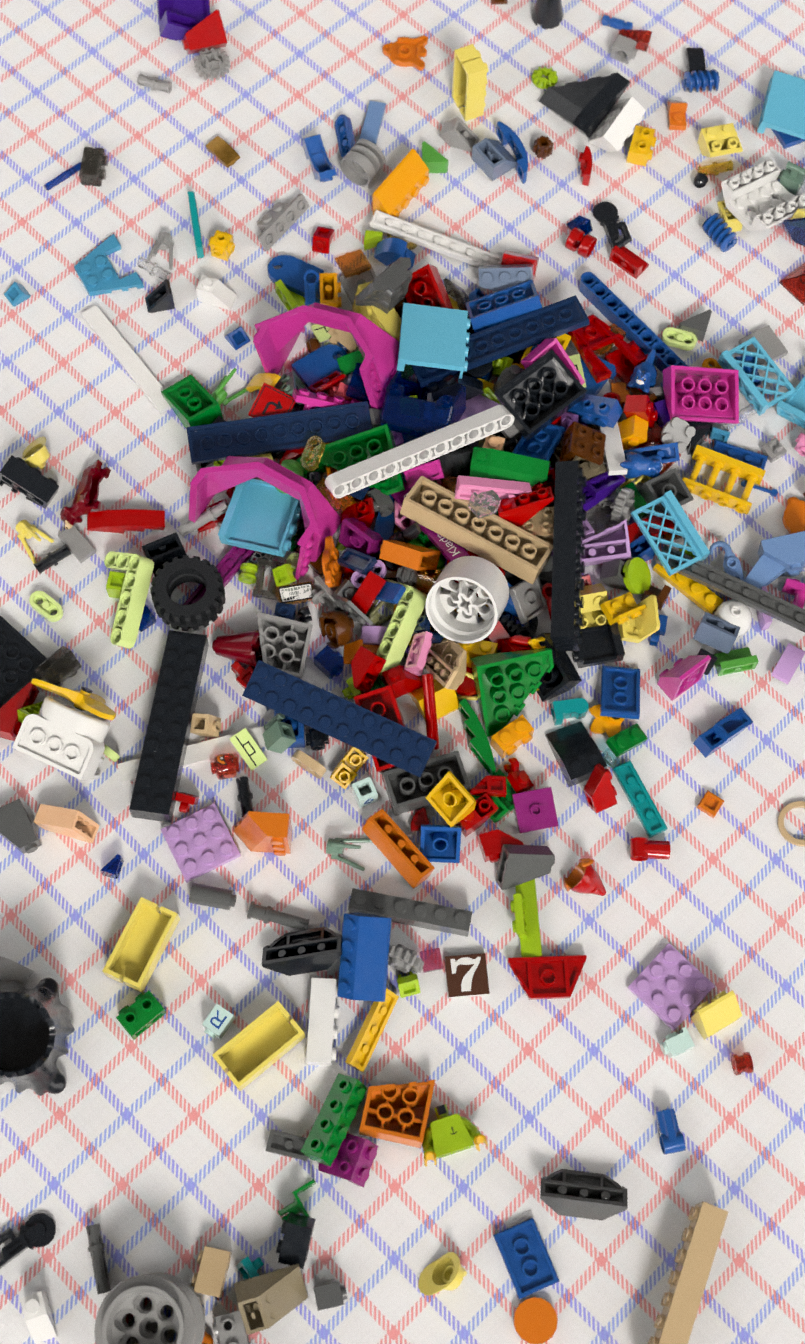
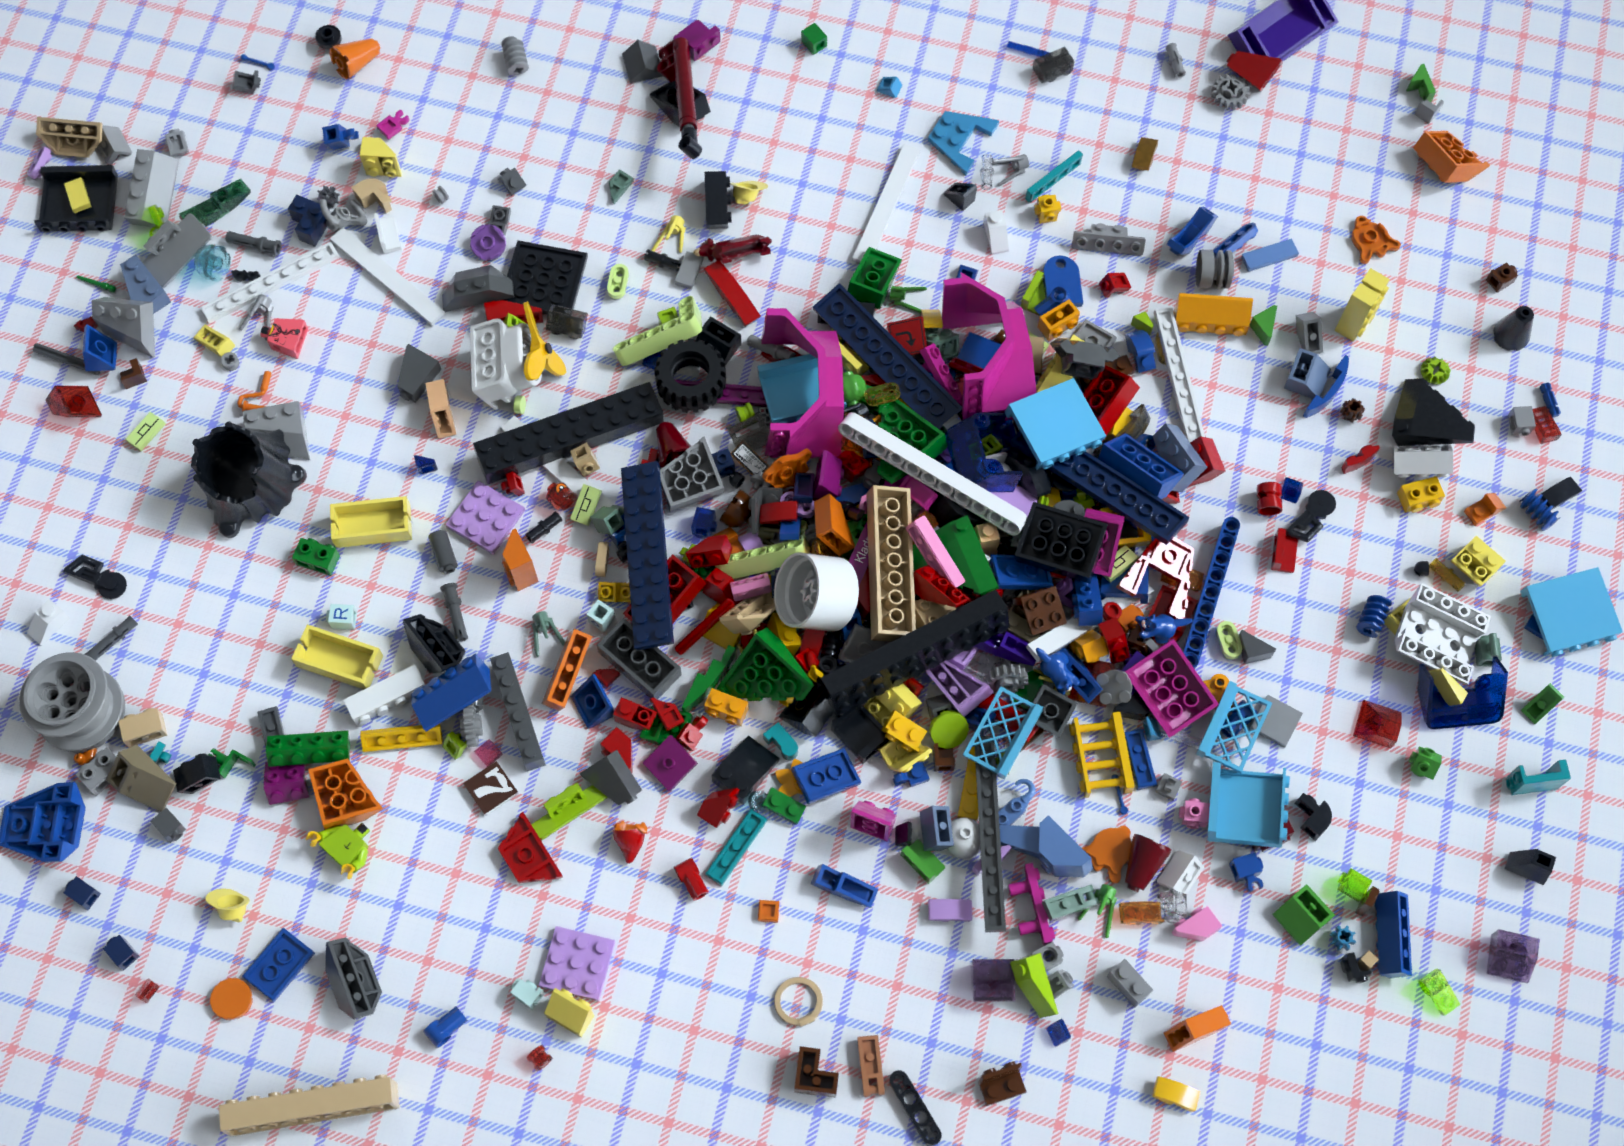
camera: 60 degrees right, 0 degrees up
lime tile [272,564,296,588] -> none
clear orange piece [335,249,372,278] -> none
yellow slope [425,771,476,827] -> none
clear brick [468,490,501,519] -> none

